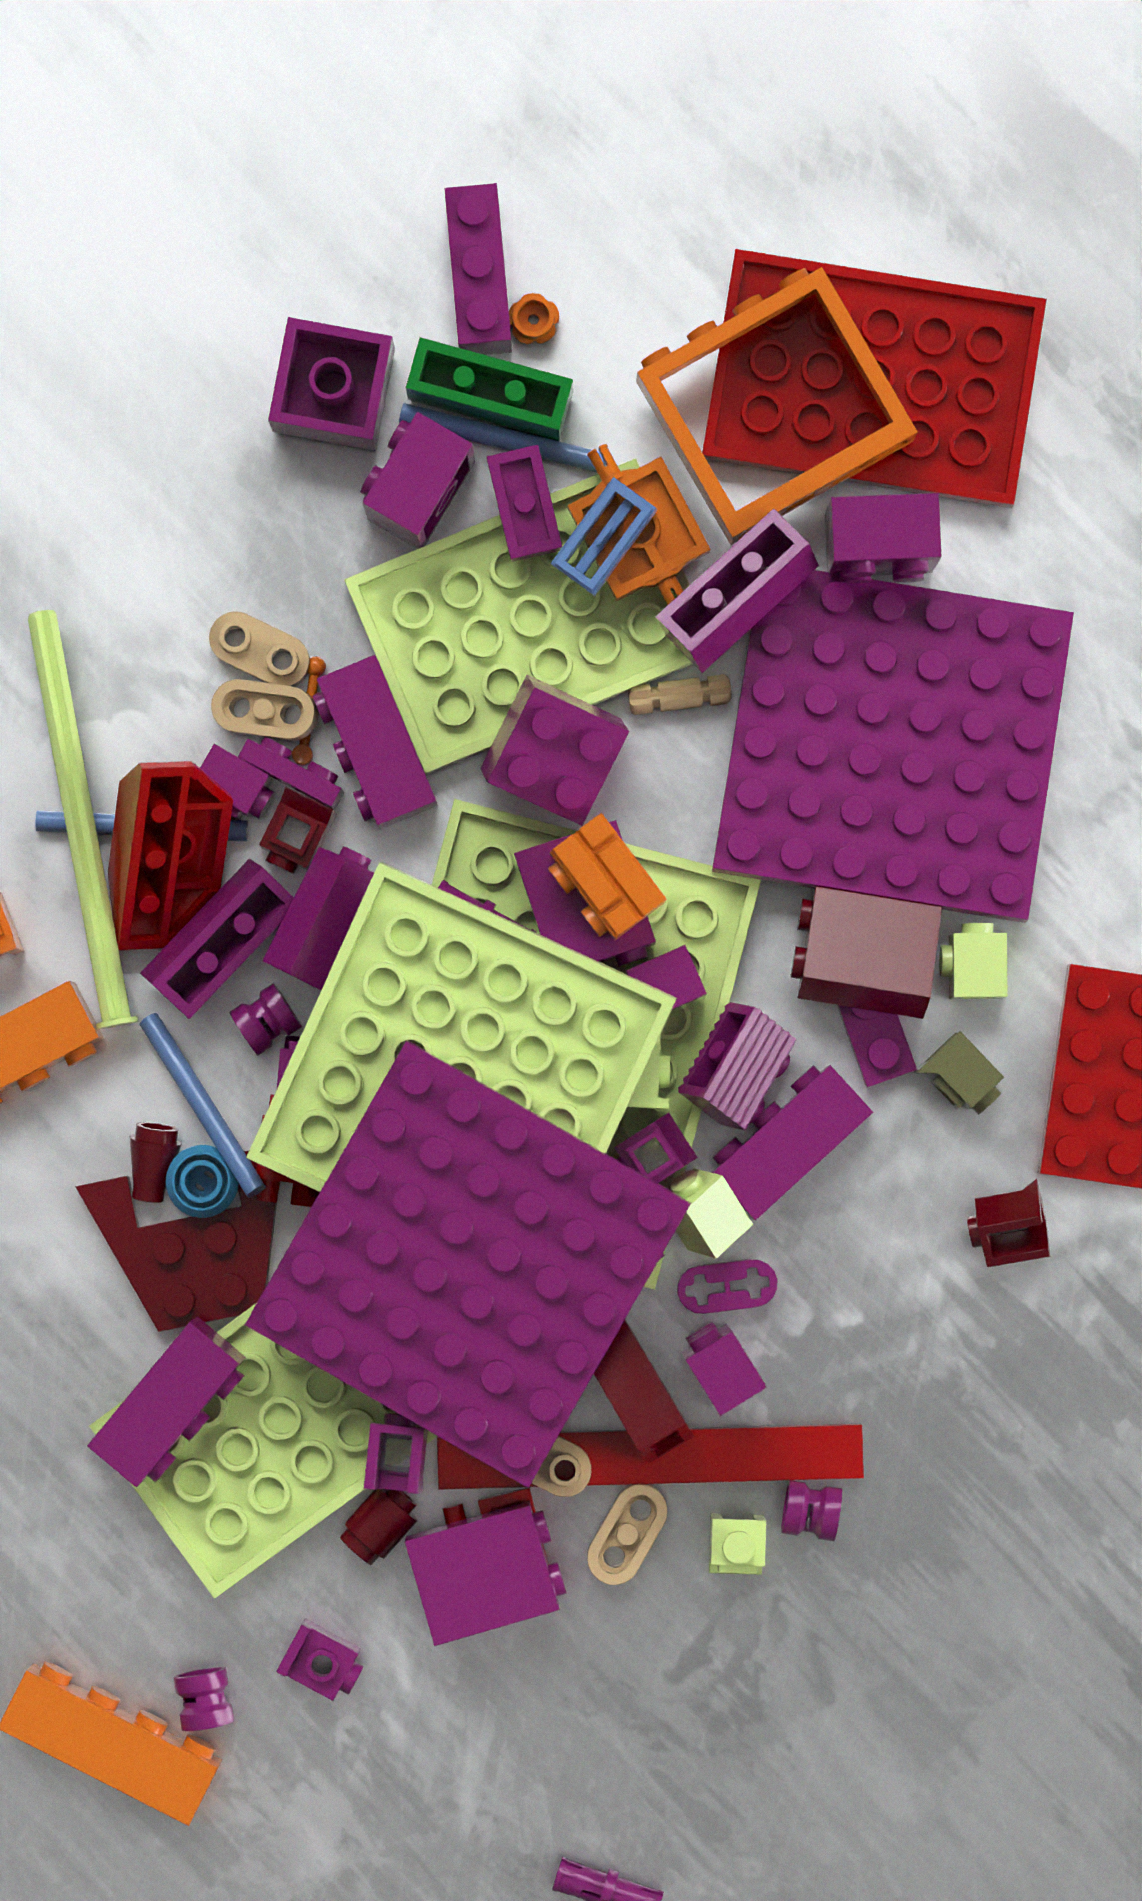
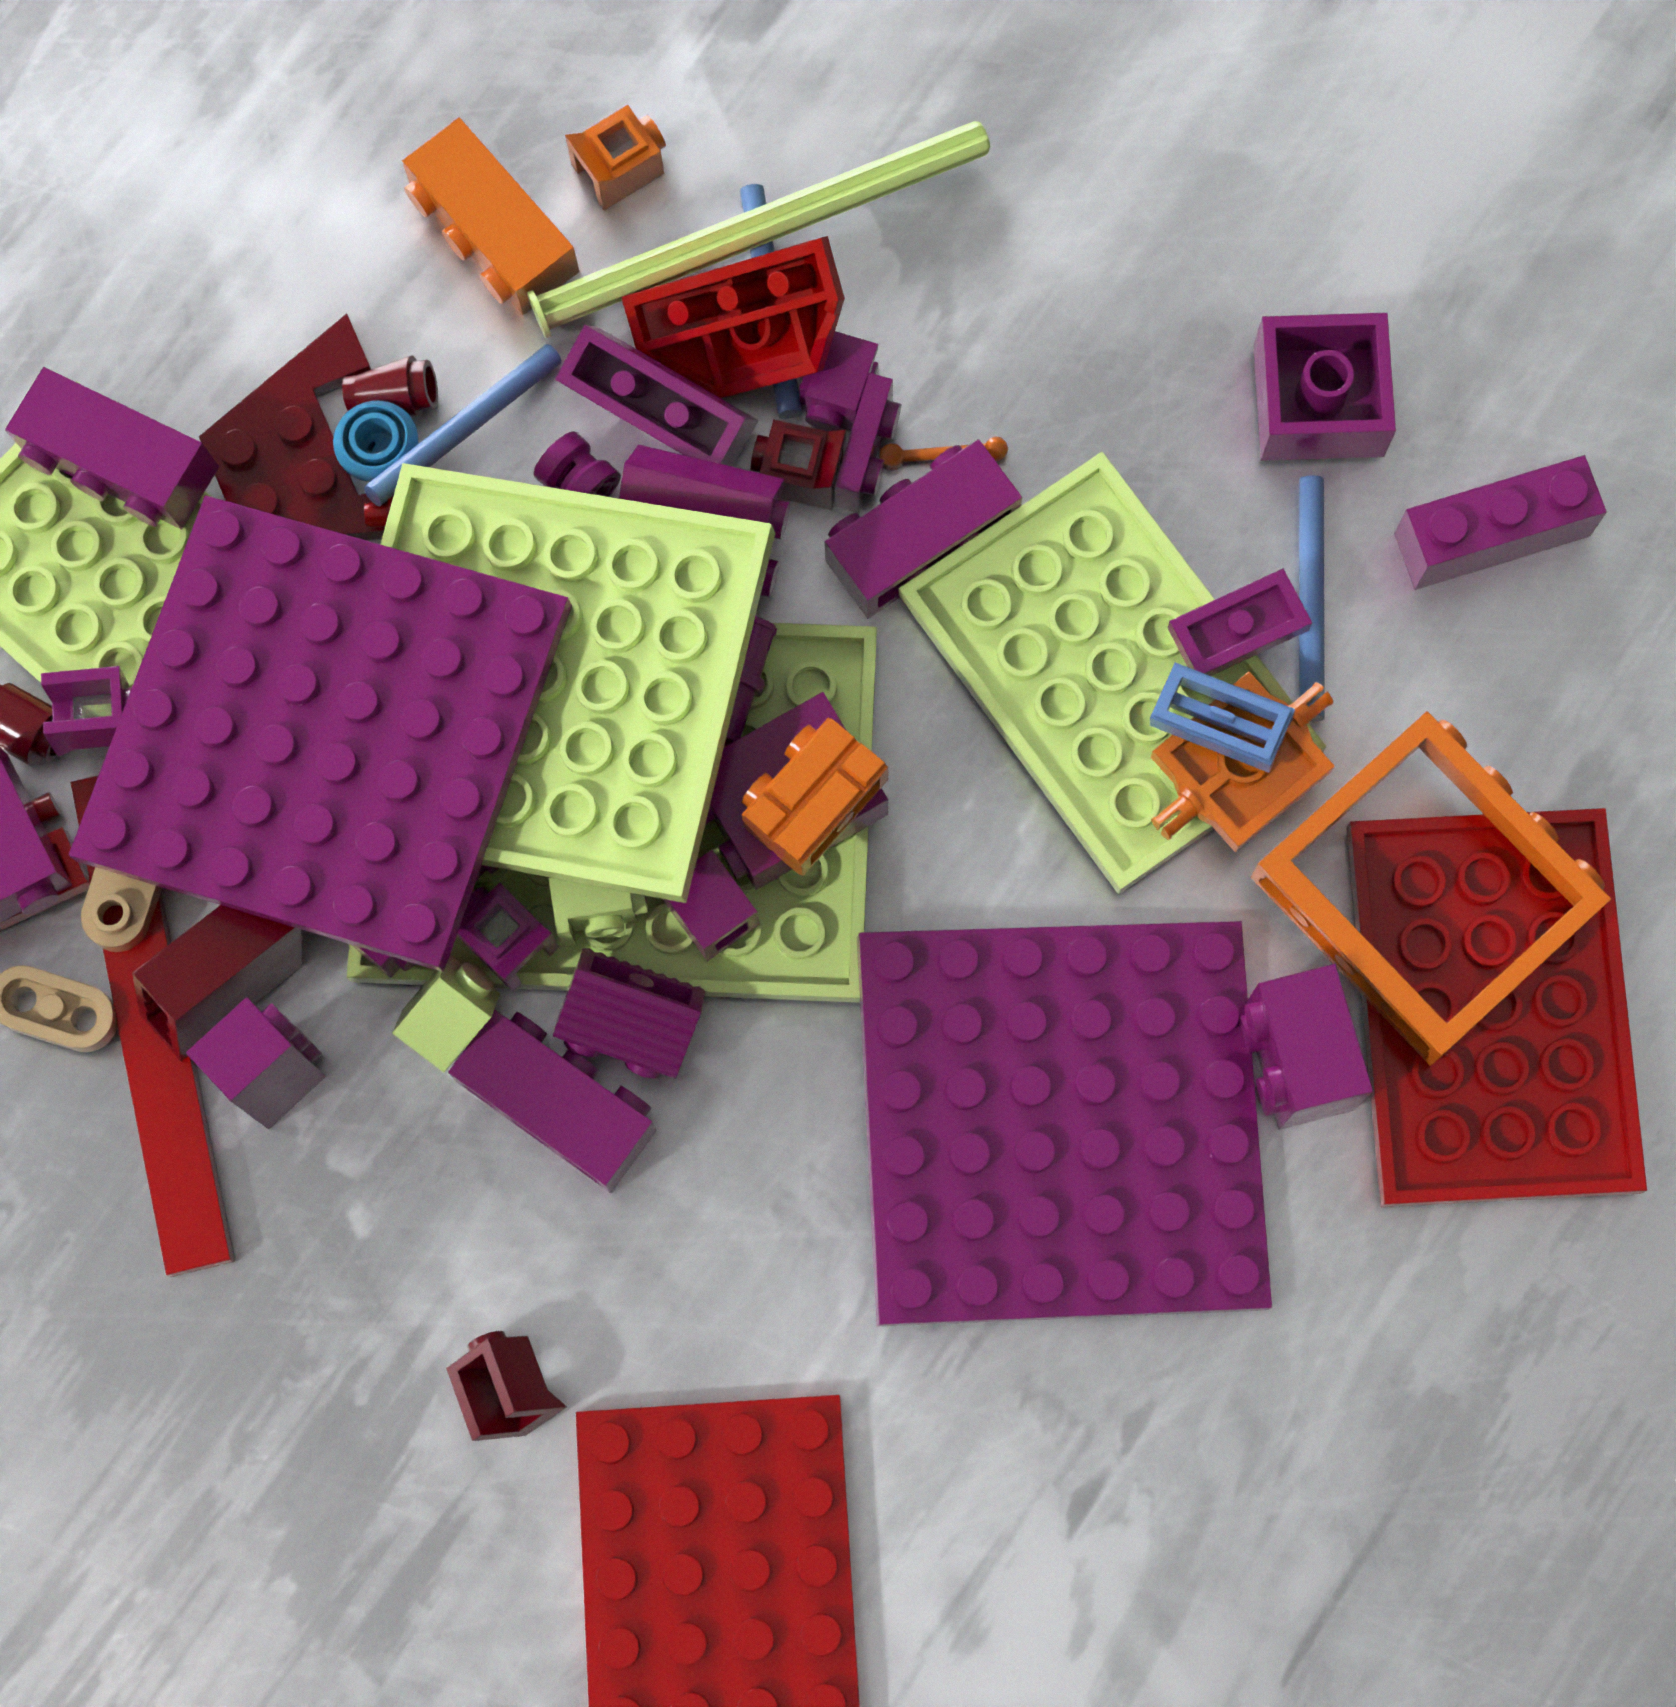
camera: 80 degrees right, 10 degrees down
tan plate [209,612,310,687] -> none
tan plate [211,679,318,741] -> none
magenta brick [360,411,475,549] -> none
green brick [406,337,573,441] -> none
magenta brick [480,675,630,826] -> none
orange plate [509,293,560,344] -> none
tan axle [628,674,732,715] -> none
magenta brick [656,508,819,673] -> none
magenta beam [677,1259,778,1314] -> none
yellowish green window [709,1513,766,1575] -> none
magenta wheel [781,1480,842,1542] -> none
brick [790,885,942,1019] -> none
magenta plate [837,1005,917,1088] -> none
olive window [913,1031,1004,1115] -> none
yellowish green brick [939,923,1008,999] -> none

